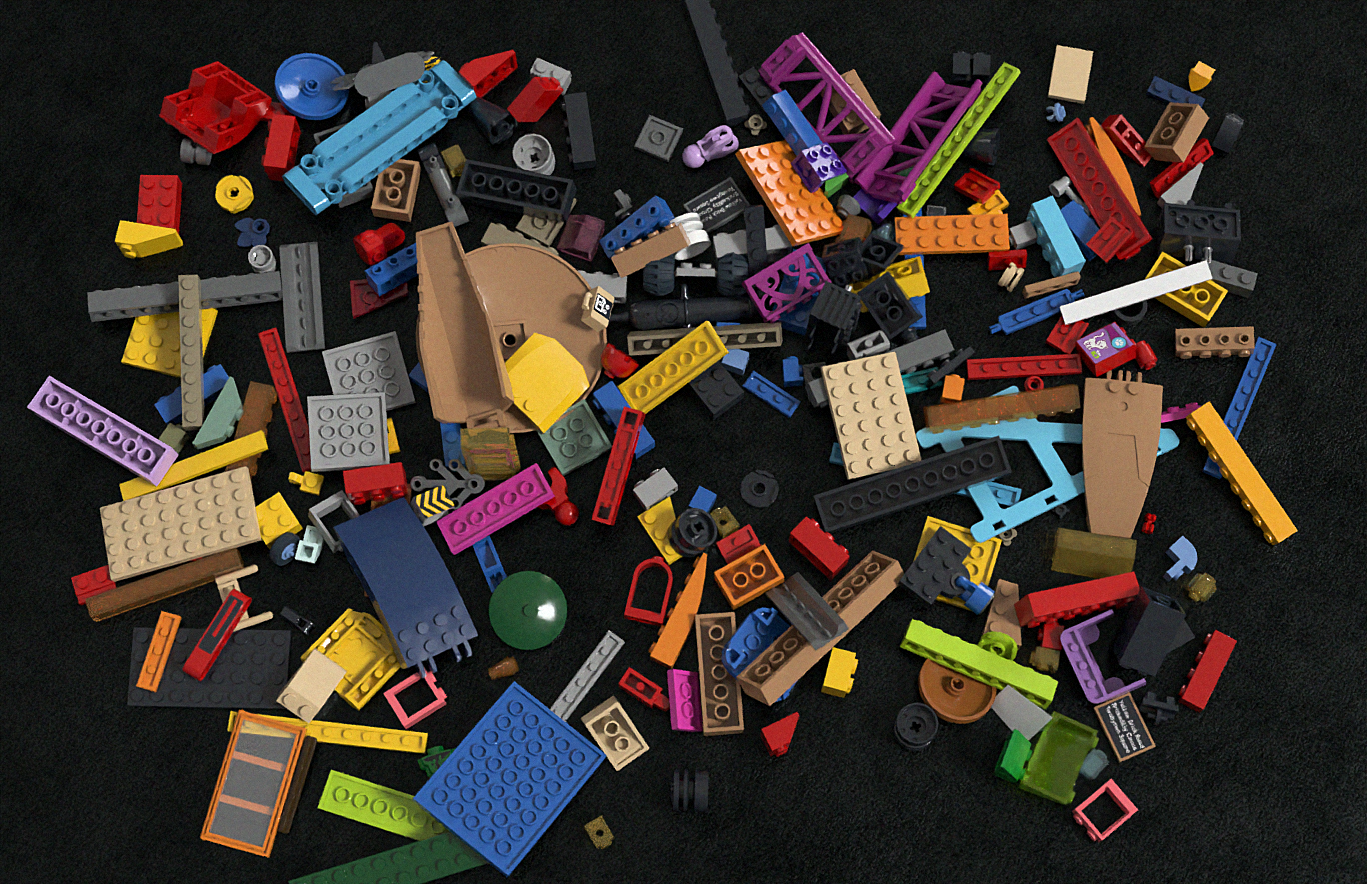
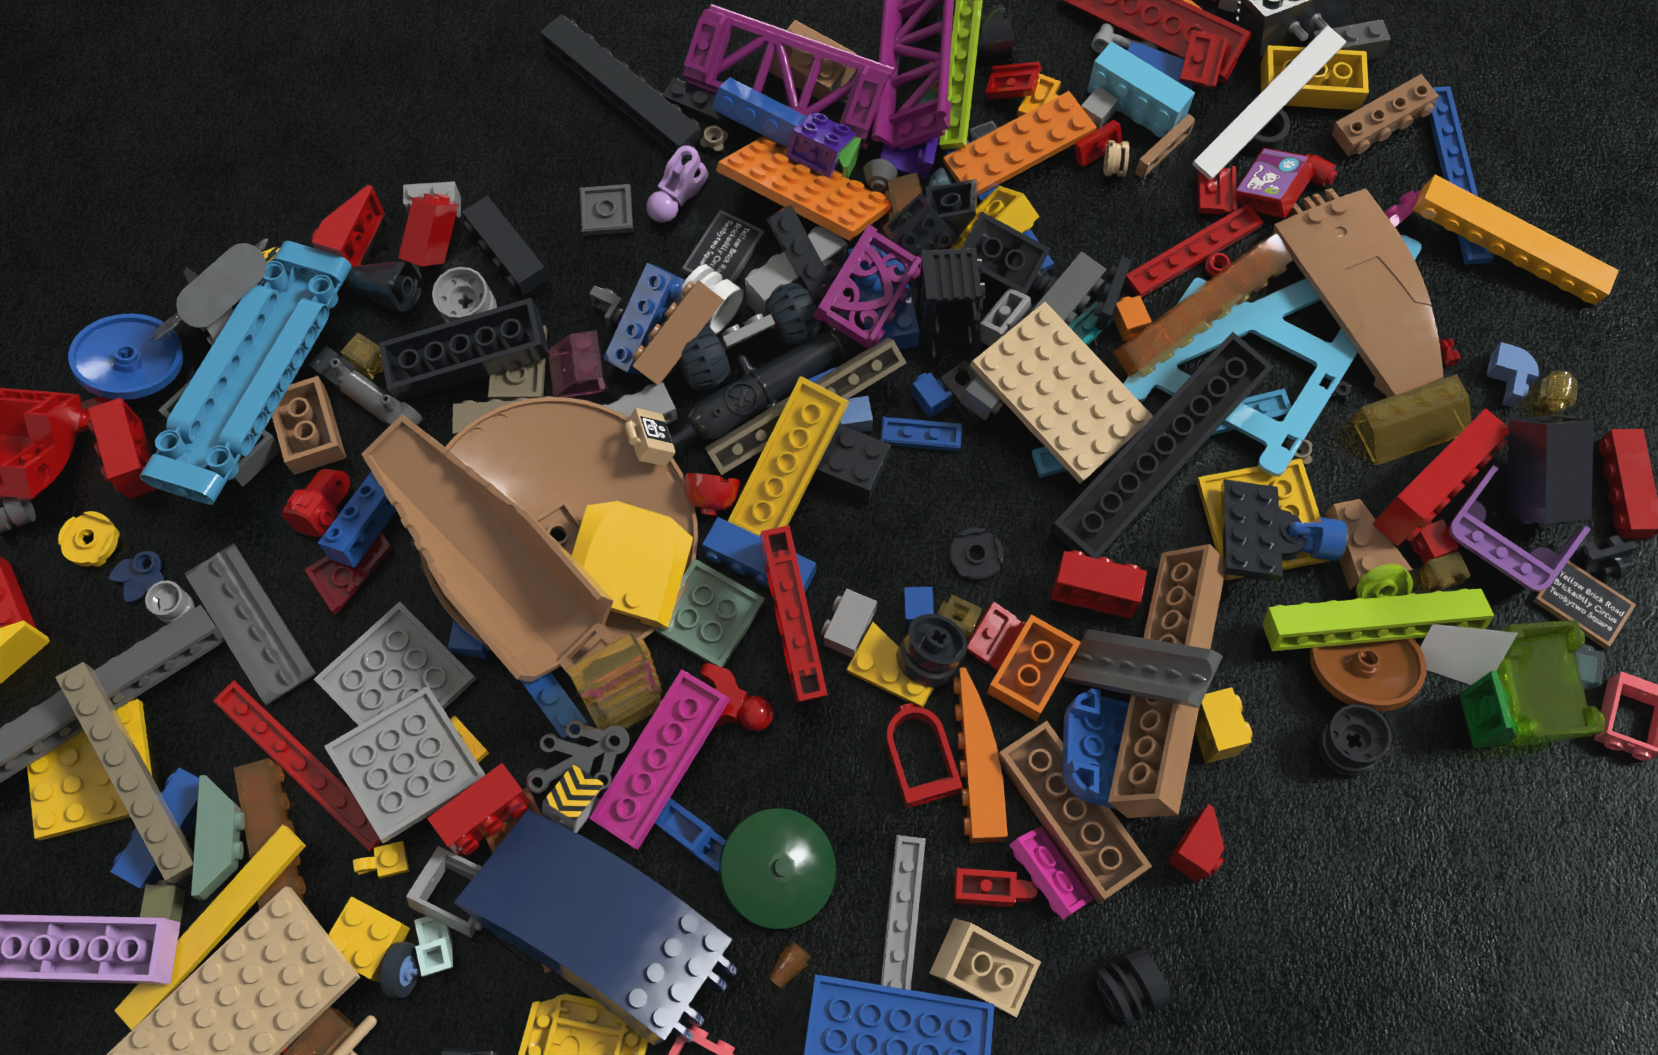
camera: 30 degrees left, 5 degrees down
blue plate [989,289,1084,335] -> none

